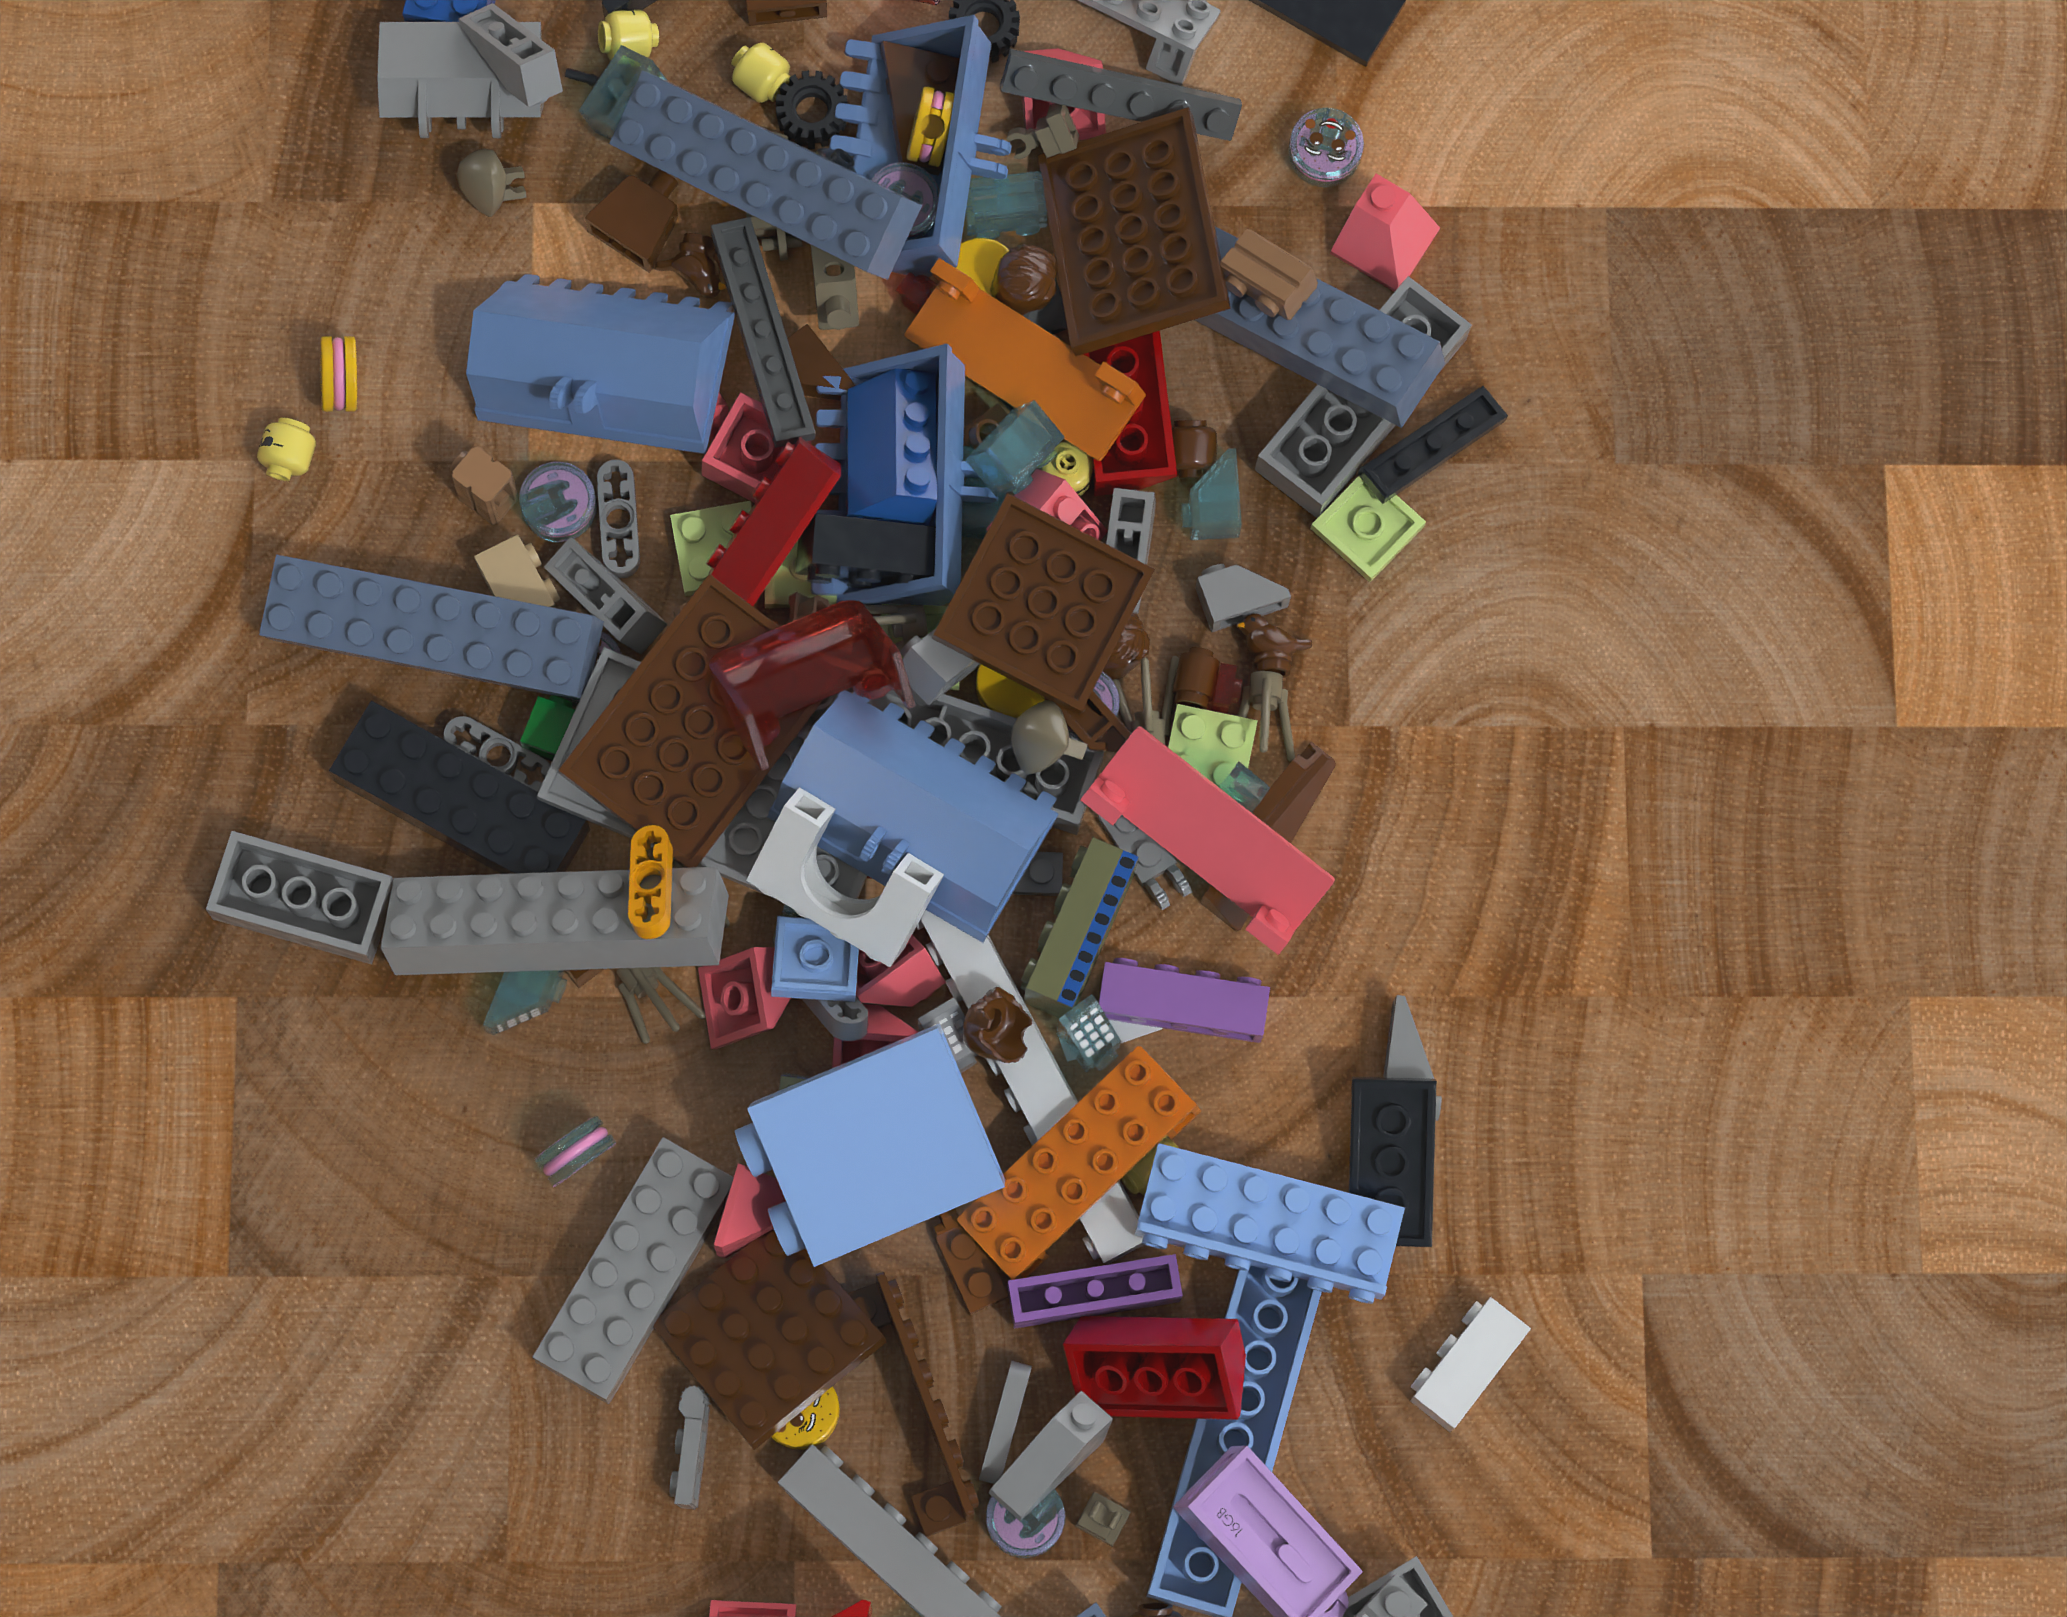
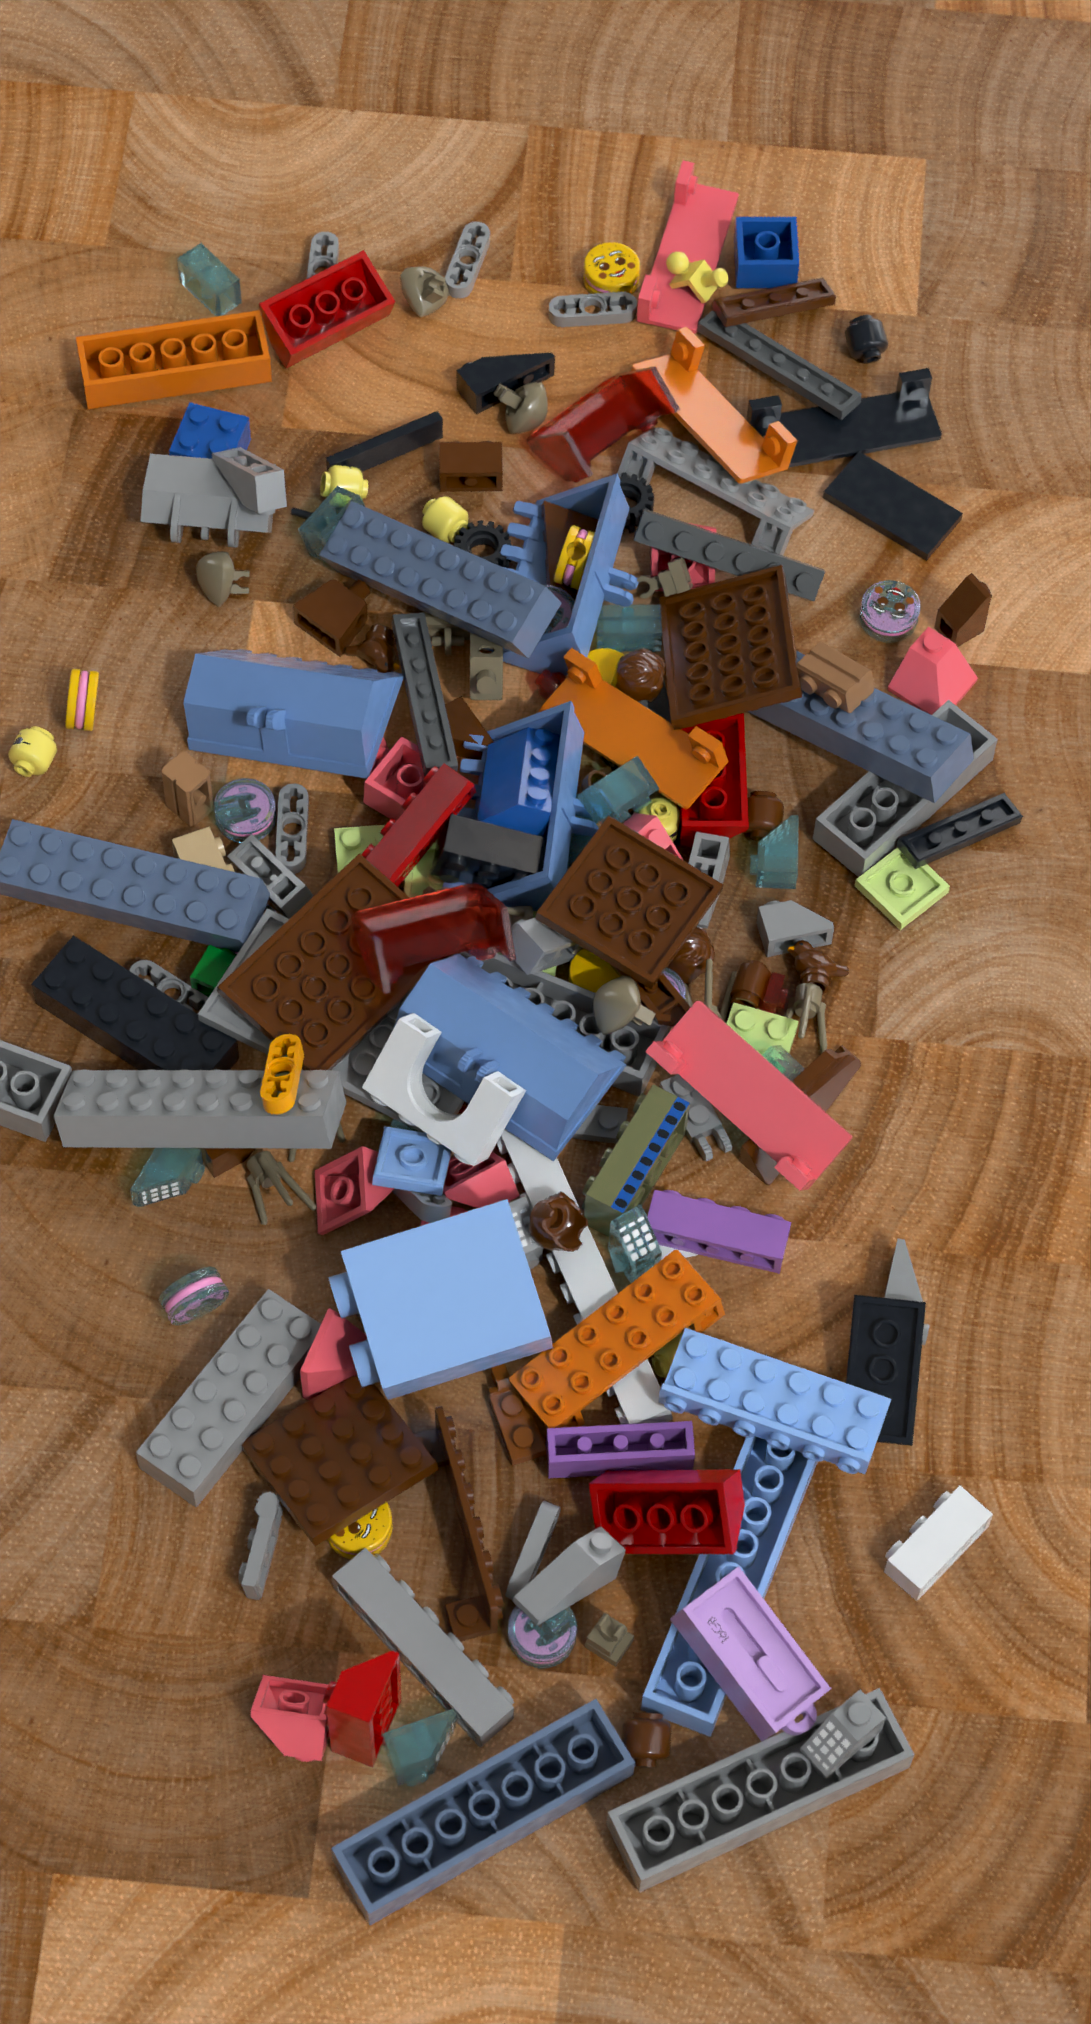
camera: 10 degrees right, 15 degrees down
none -> reddish brown slope [934,573,992,647]

